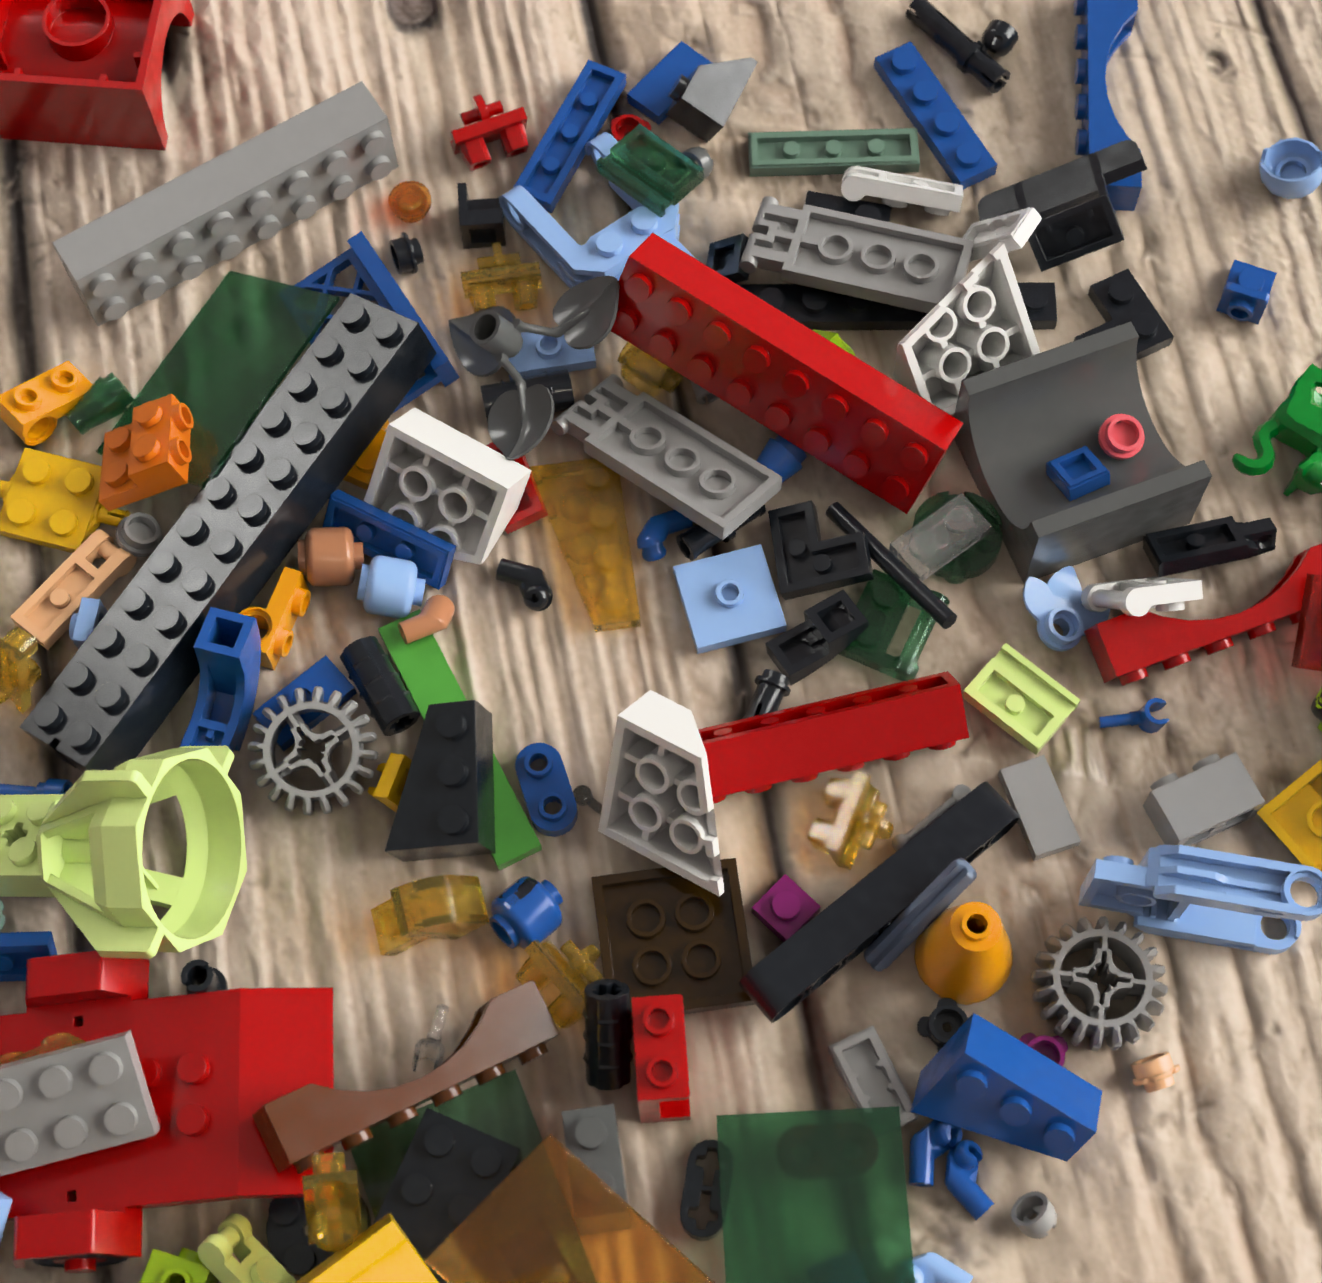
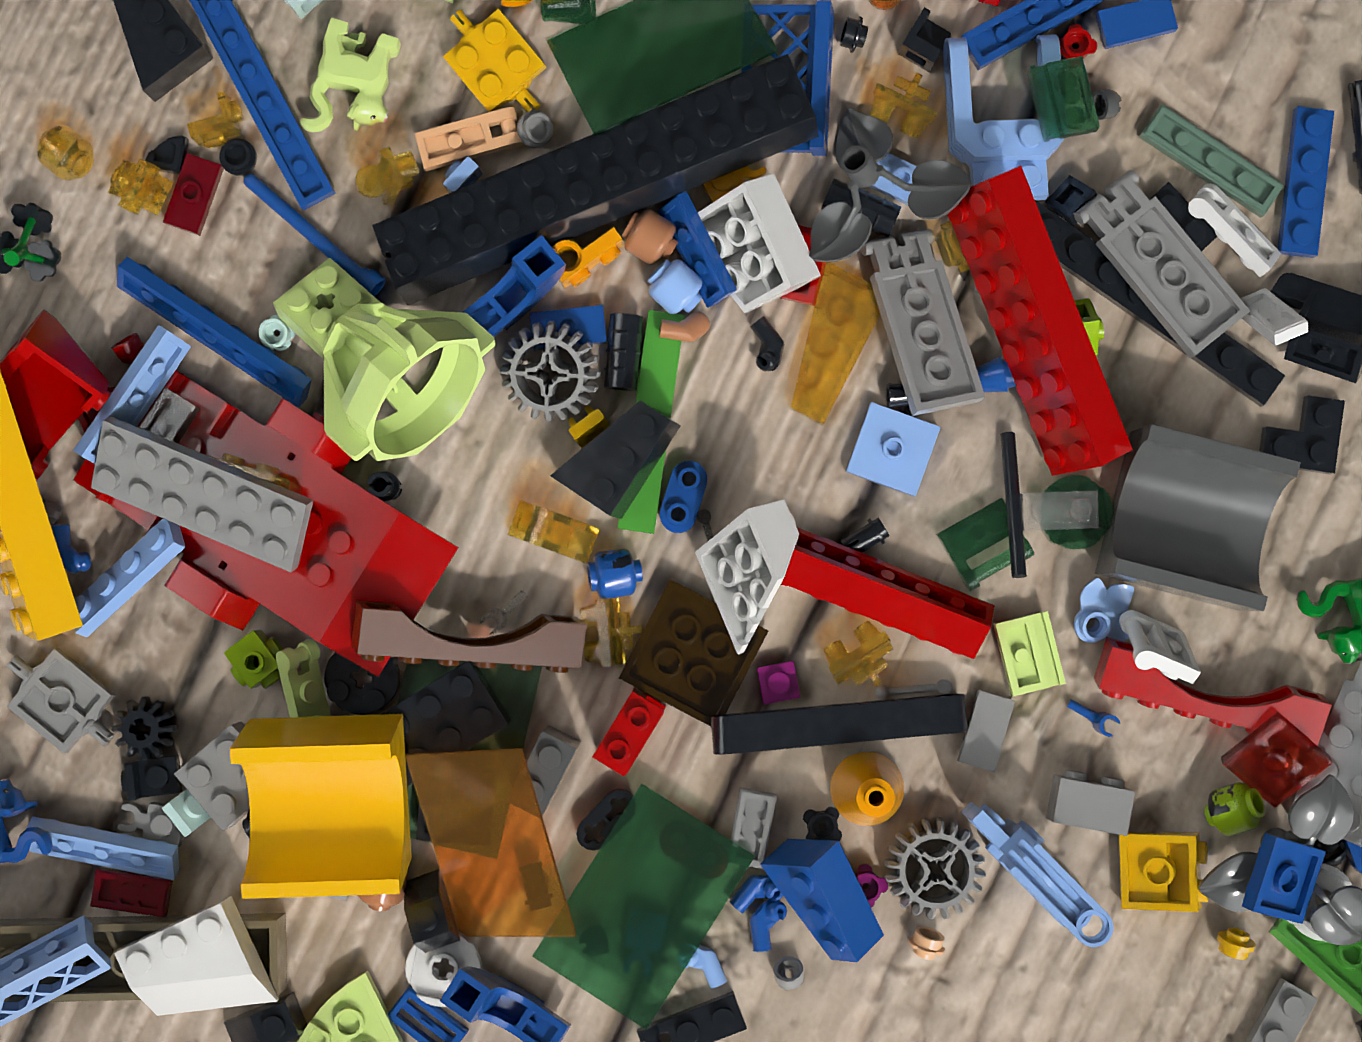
camera: 35 degrees right, 20 degrees up
orange plate [98,394,194,511] -> none
clear yellow hips [302,1152,362,1251] -> none
black axle [582,979,633,1091] -> none
blue arm [637,509,693,562] -> none
slope [665,57,758,143] -> none
black slope [765,589,869,685] -> none
black plate [768,500,874,600] -> none
sand blue axle [863,858,977,971] -> none
white wedge [893,242,1041,415] -> none
blue tile [1046,446,1110,501] -> none
coral plate [1098,414,1145,460] -> none
black hinge [1143,516,1277,577] -> none

